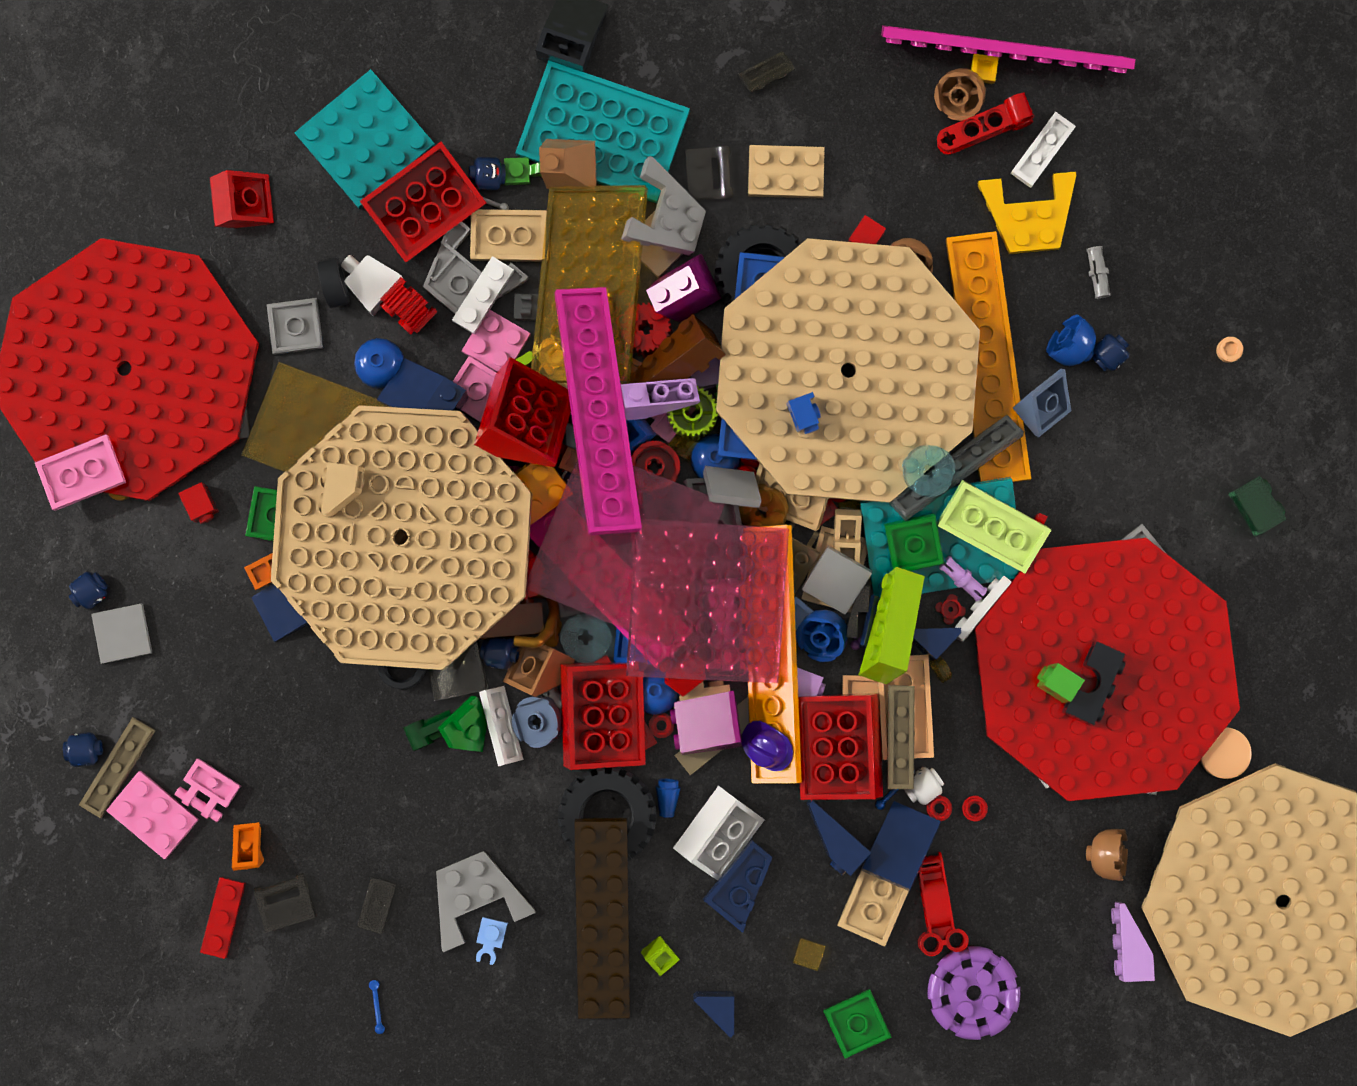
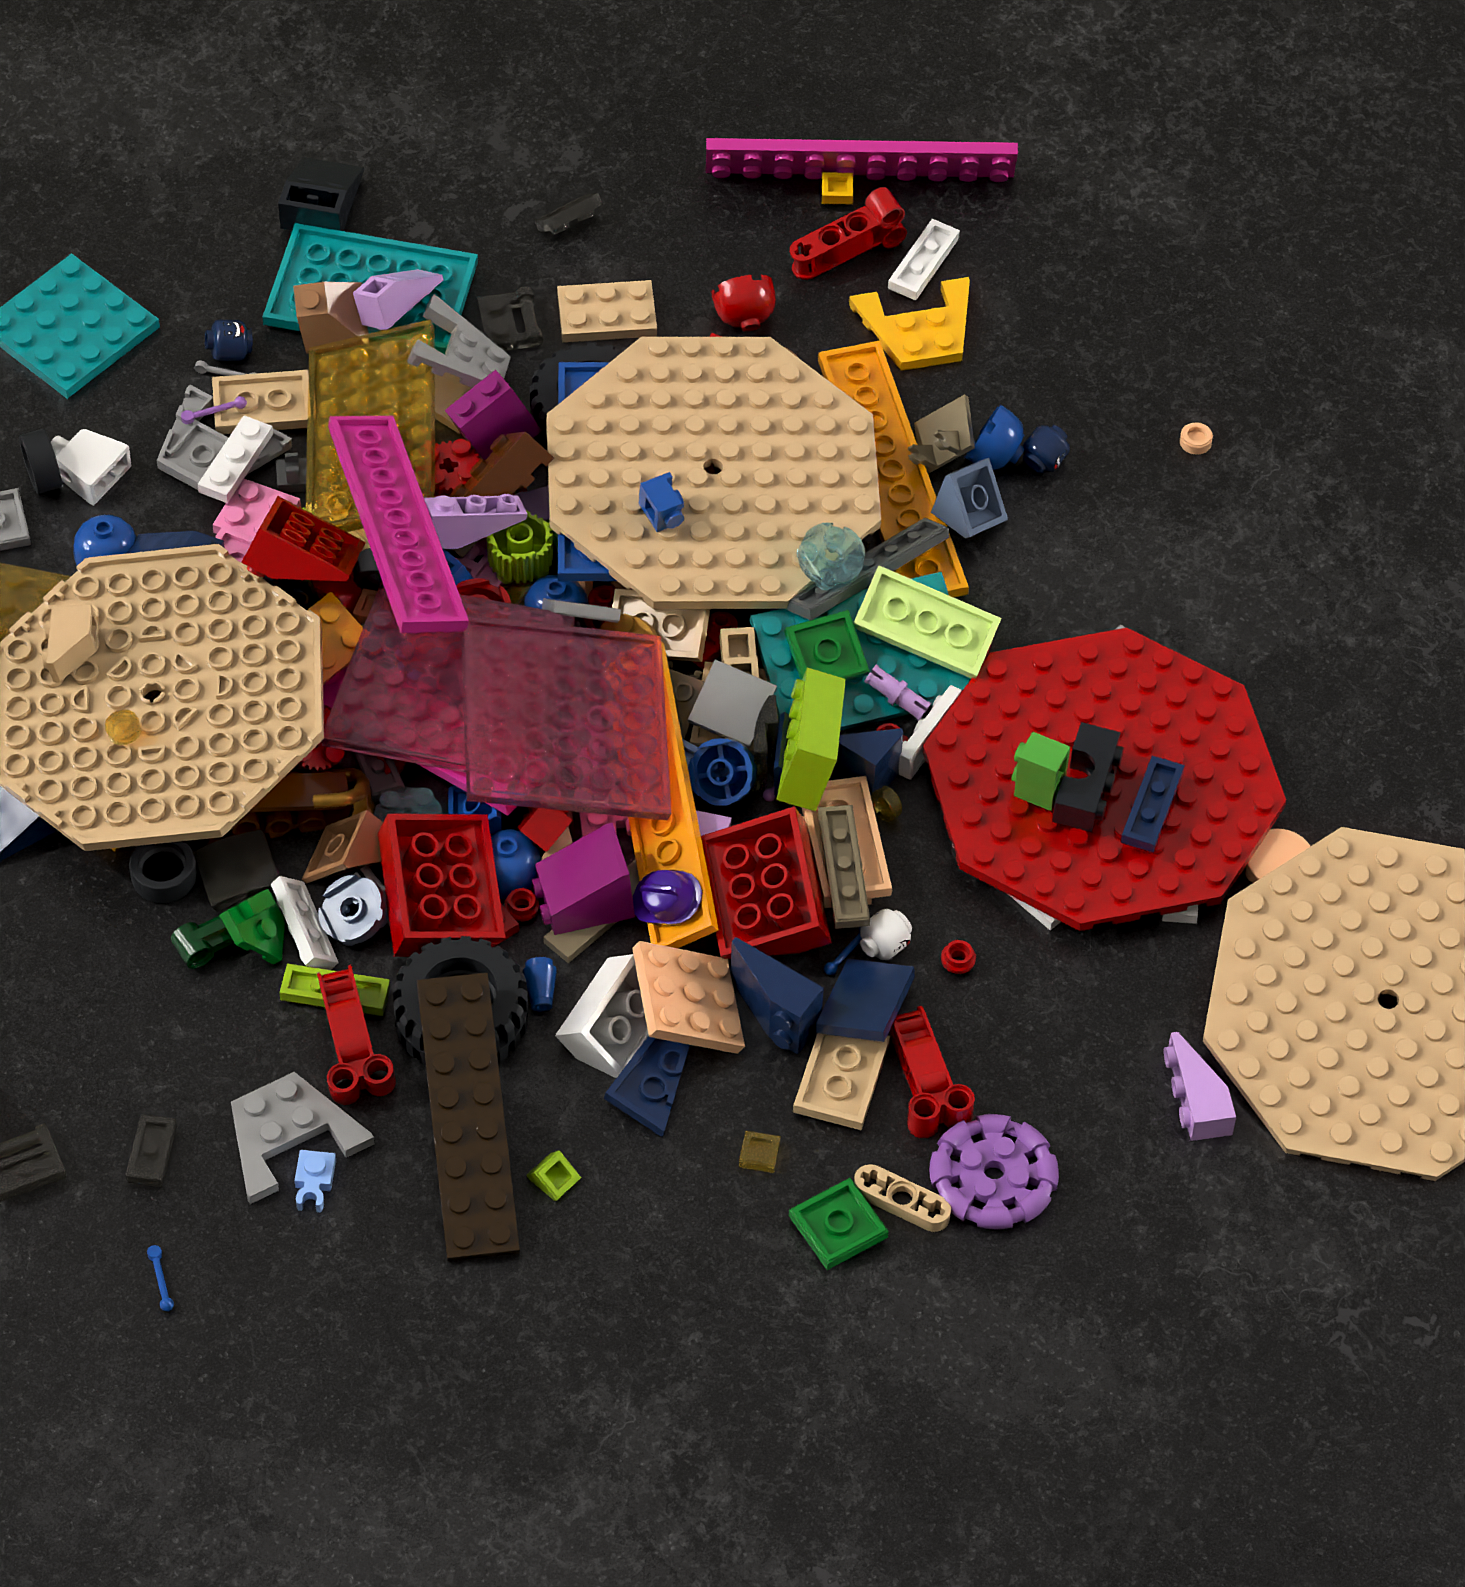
camera: 10 degrees left, 30 degrees down
red slope [360,141,486,263] -> none
red brick [380,277,438,335] -> none
dark blue head [480,637,520,670] -> none
bright green plate [504,158,542,185] -> none
dark blue slope [693,991,734,1038] -> none
red plate [926,795,952,821] -> none
medium nougat cylinder [934,68,986,121] -> none
light grey pin [1086,246,1111,299] -> none
medium nougat cylinder [1086,829,1128,881] -> none
clear green brick [1228,476,1286,537] -> none
none -> clear yellow tile [105,710,141,745]
none -> medium lavender hinge [181,396,247,424]
none -> lime plate [279,964,391,1016]
none -> red piece [317,964,396,1105]
none -> lavender slope [353,269,444,330]
none -> light nougat plate [632,941,745,1054]
none -> red cylinder [711,275,776,331]
none -> tan beam [854,1164,951,1232]
none -> dark tan plate [908,394,975,474]
none -> dark blue plate [1121,756,1185,853]

